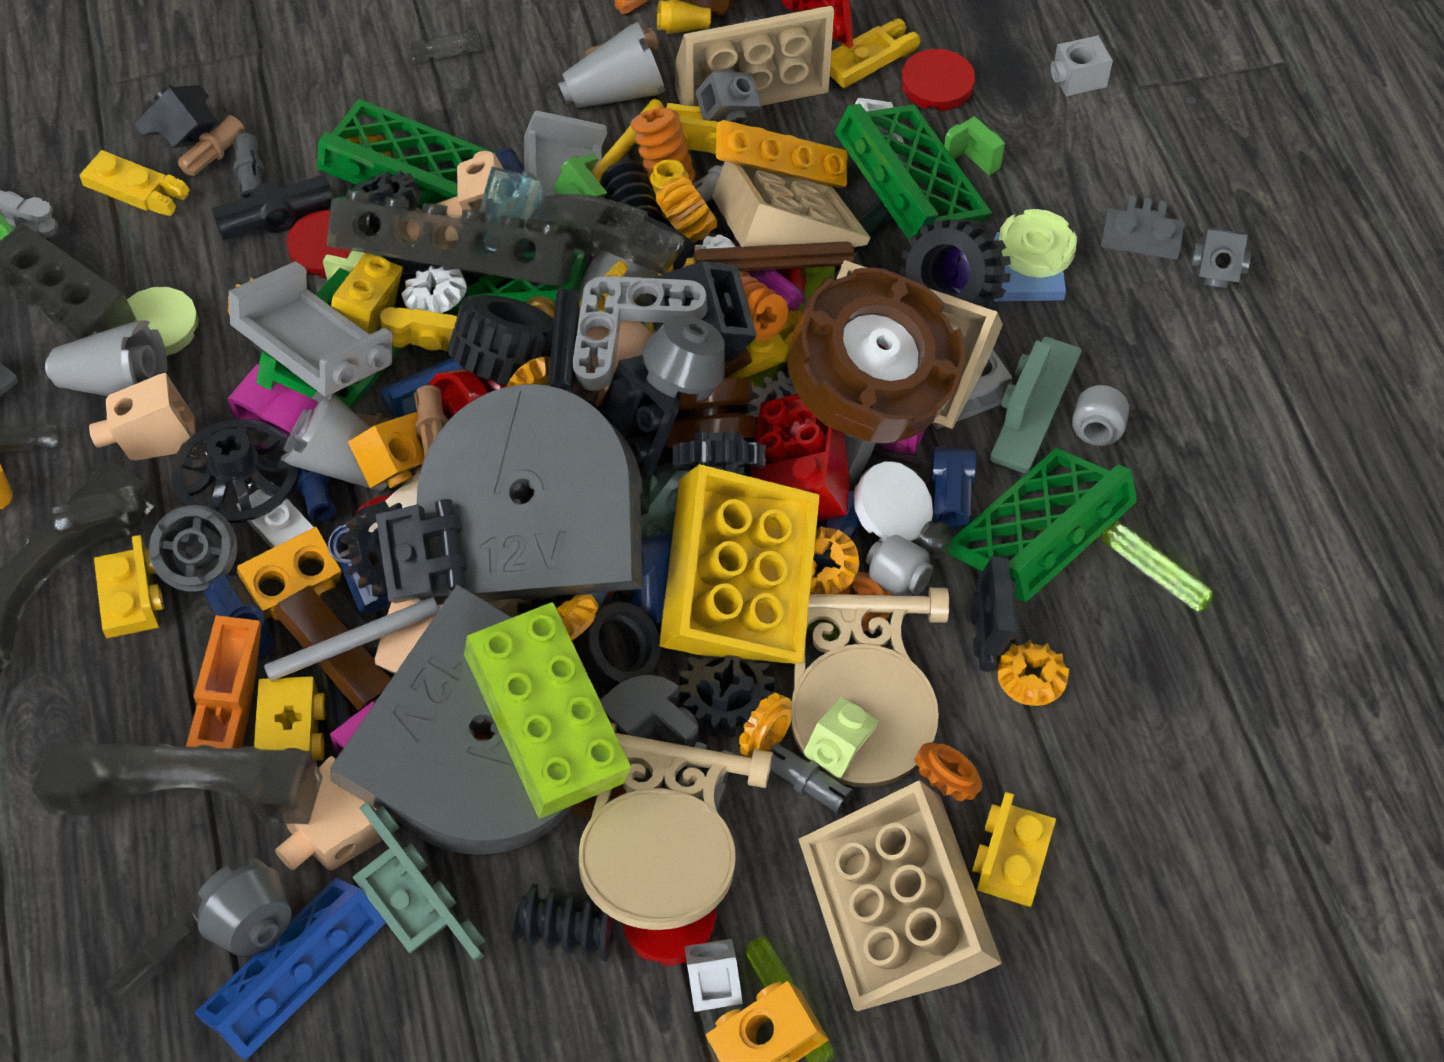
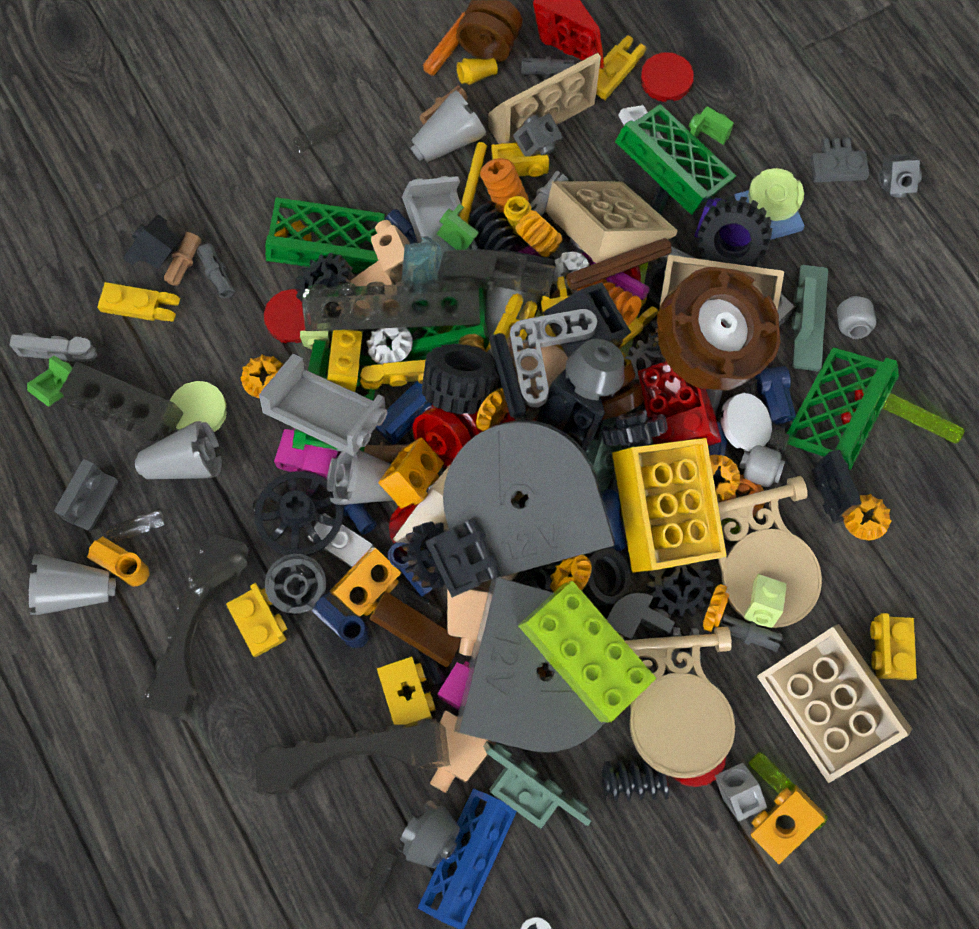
camera: 15 degrees left, 15 degrees up
light nougat torso [89,373,198,461] -> none
orange slope [186,615,261,765] -> none
black piece [212,175,335,240] -> none
light grey piece [264,596,439,681] -> none
medium nougat axle [414,385,449,457] -> none
light orange bracket [716,120,847,188] -> none
orange gear [914,742,982,802] -> none
light grey brick [1051,35,1113,96] -> none

